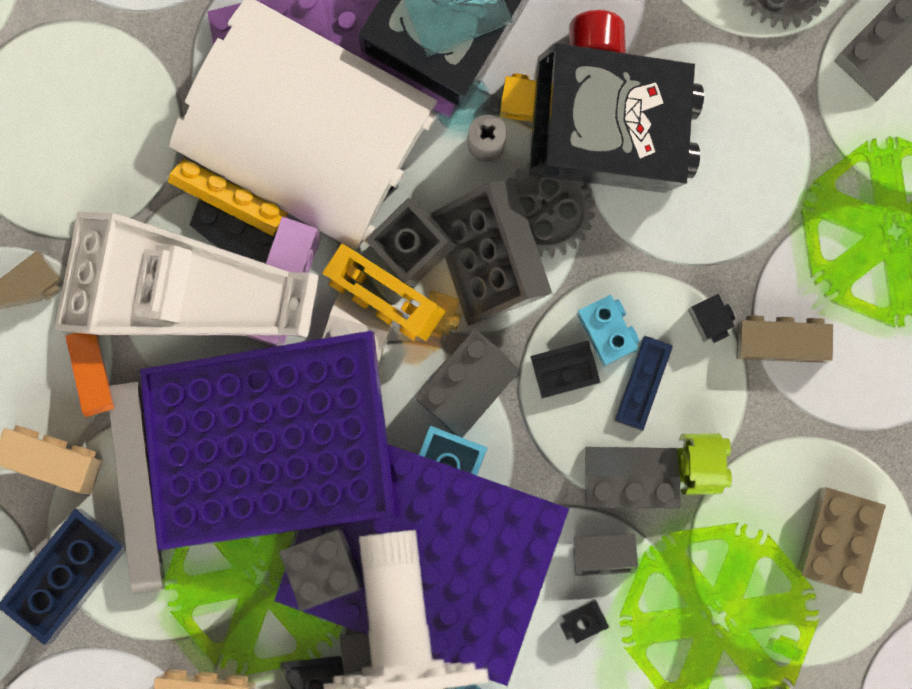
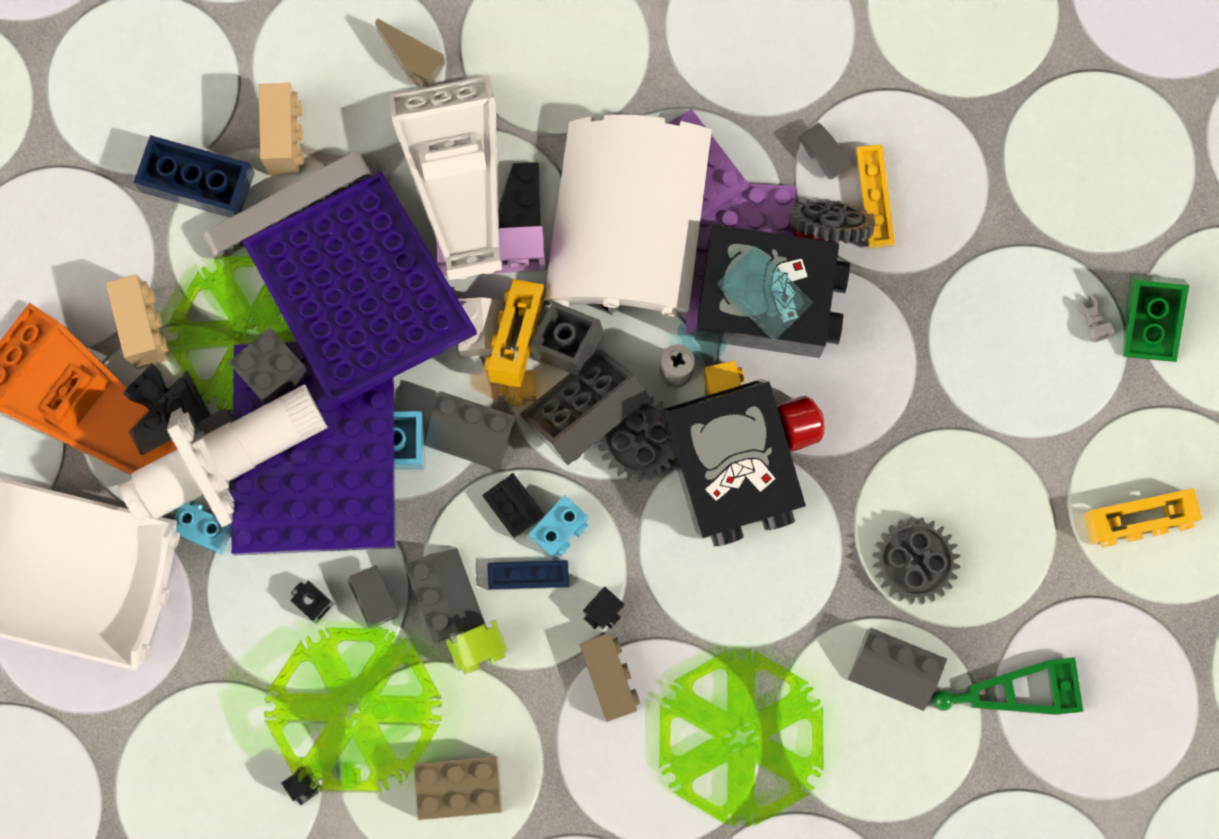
camera: 70 degrees right, 5 degrees down
orange tile [65,333,115,418] -> none
yellow plate [168,158,288,236] -> none

